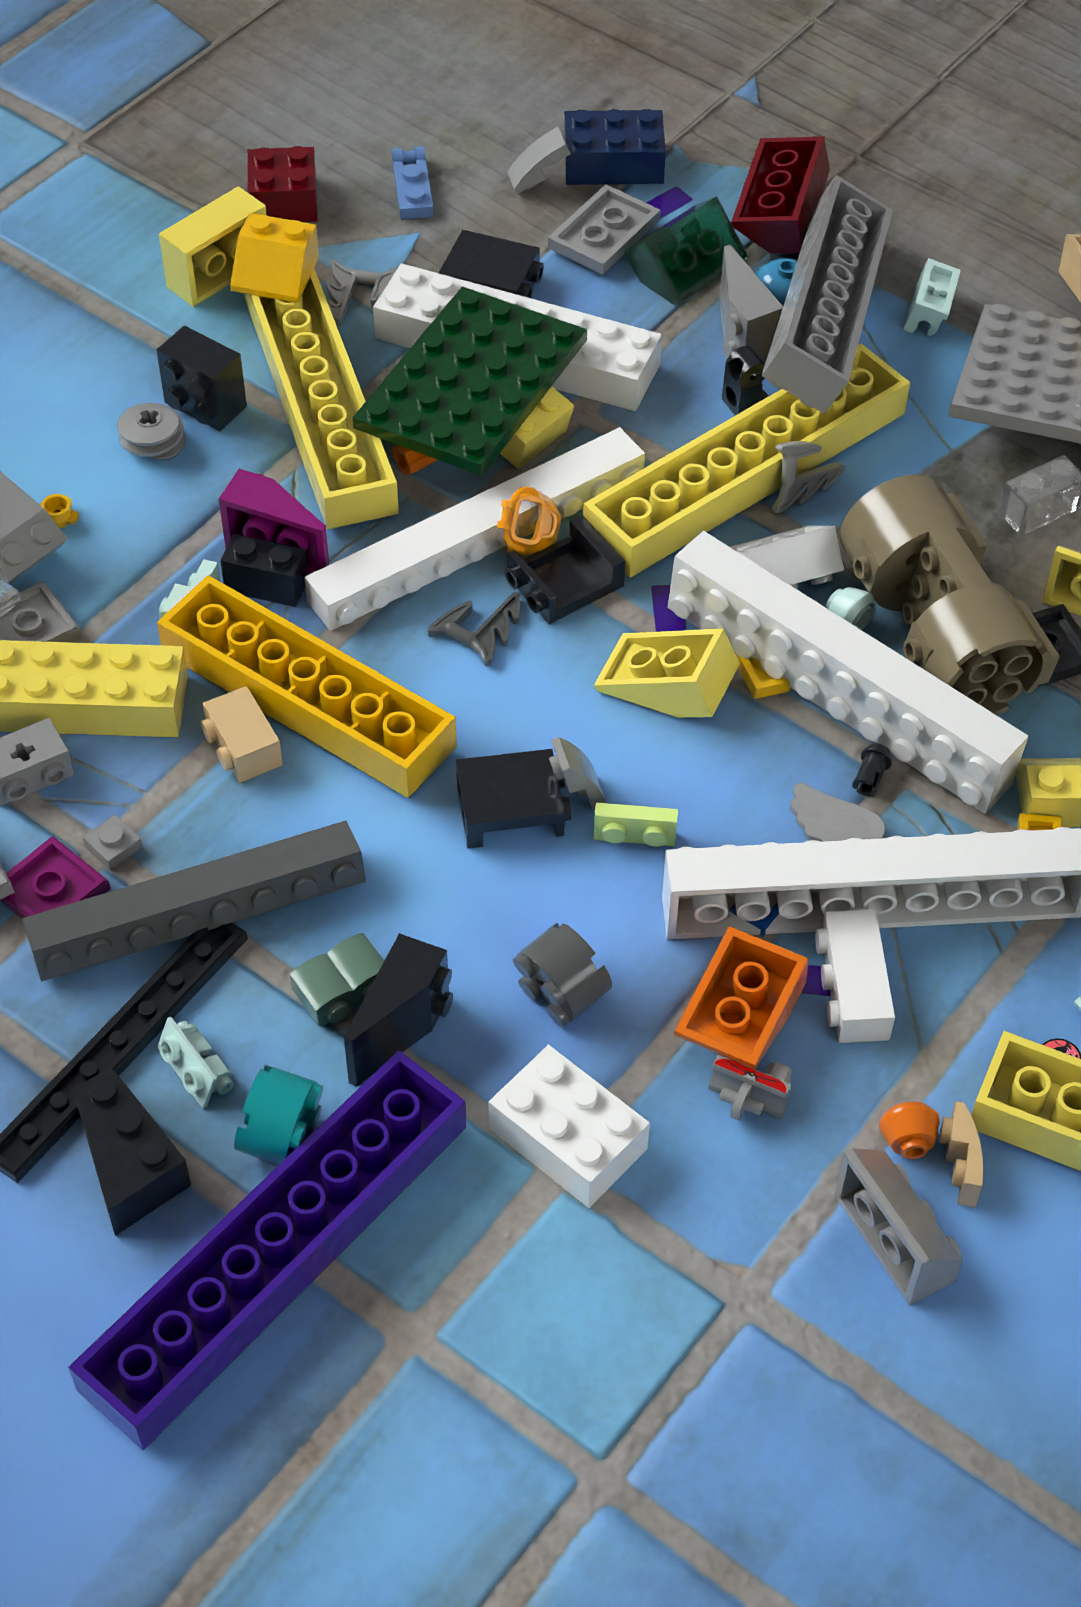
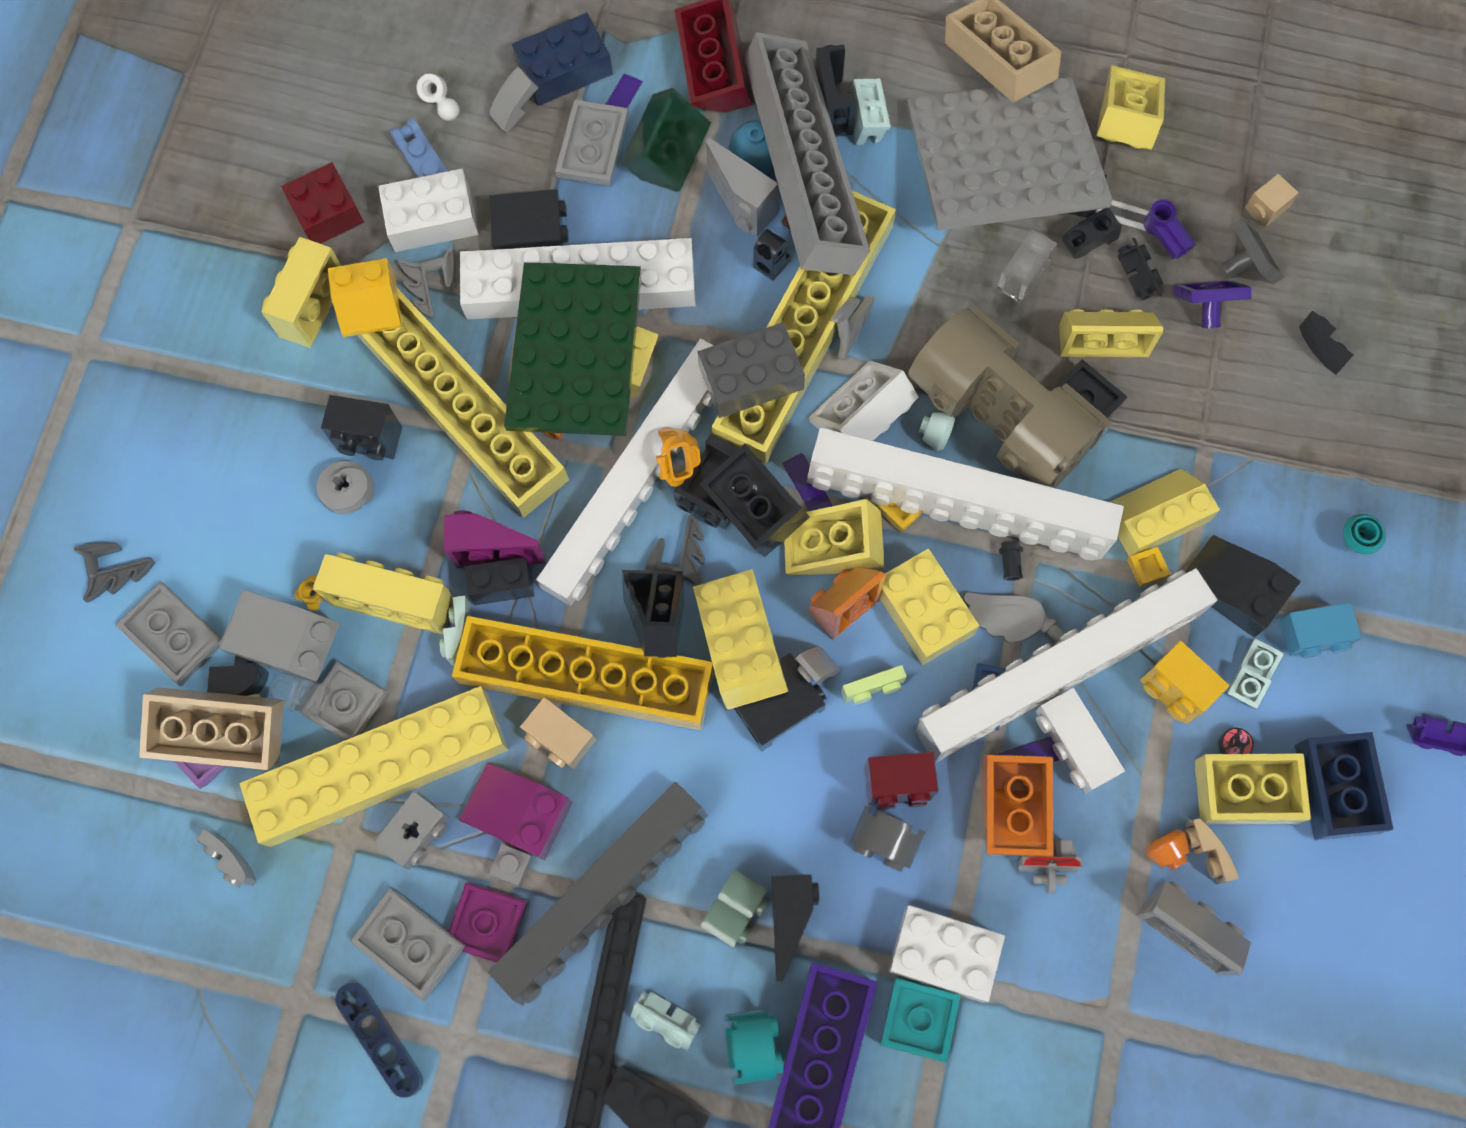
camera: 20 degrees left, 20 degrees up
none -> light yellow brick [313,553,453,635]
none -> white brick [378,168,478,252]
none -> white plate [417,74,459,121]
none -> magenta slope [459,763,573,861]
none -> black wedge [622,570,684,658]
none -> light yellow brick [693,569,788,710]
none -> dark grey brick [697,322,805,418]
none -> black slope [700,444,810,557]
none -> orange slope [809,566,885,640]
none -> black panel [815,44,856,137]
none -> dark red brick [864,752,938,810]
none -> light yellow brick [879,548,980,665]
none -> teal plate [880,978,961,1063]
none -> yellow brick [1139,640,1230,725]

